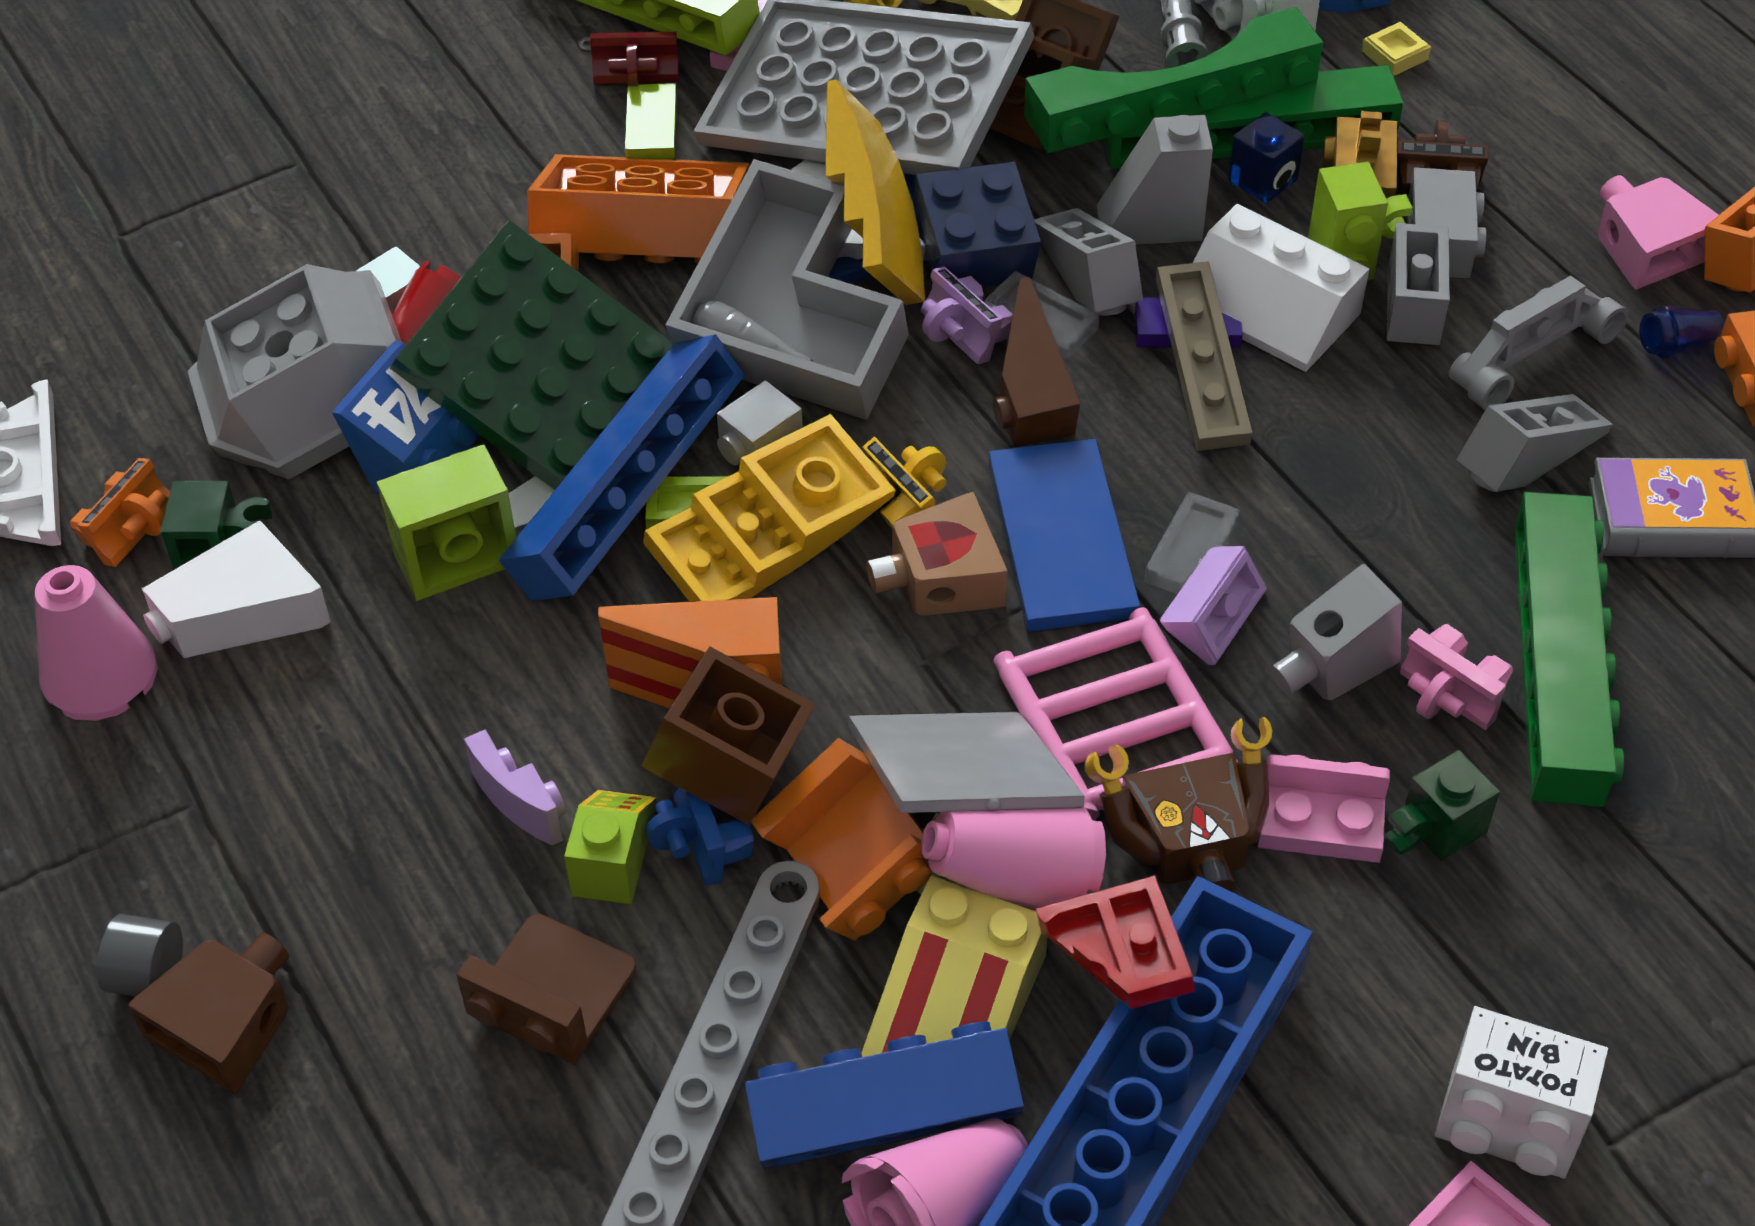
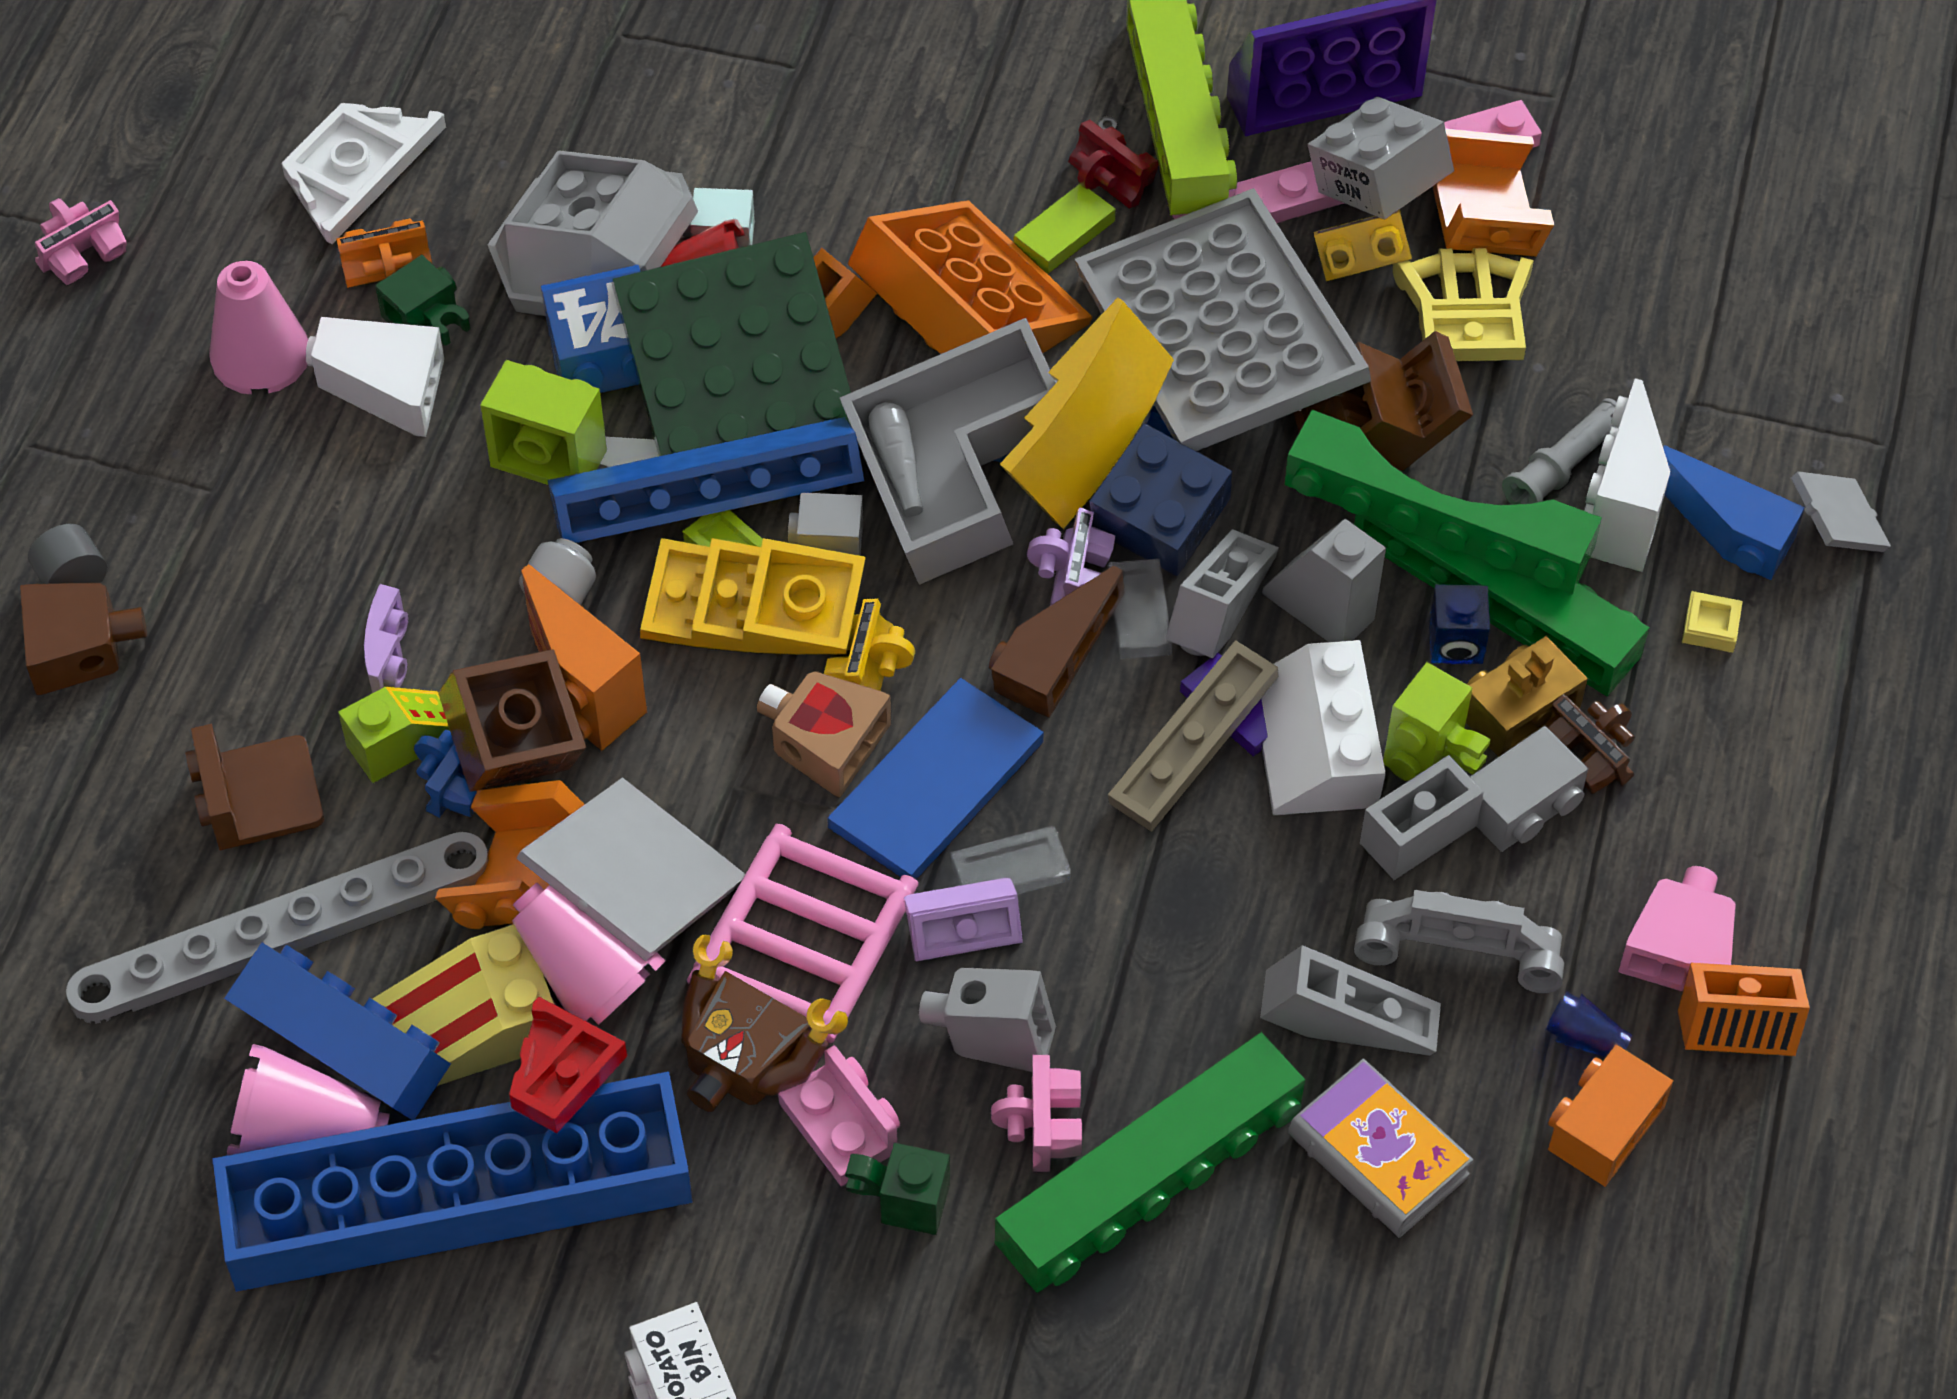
camera: 45 degrees right, 5 degrees up
none -> light grey head [519,538,596,605]

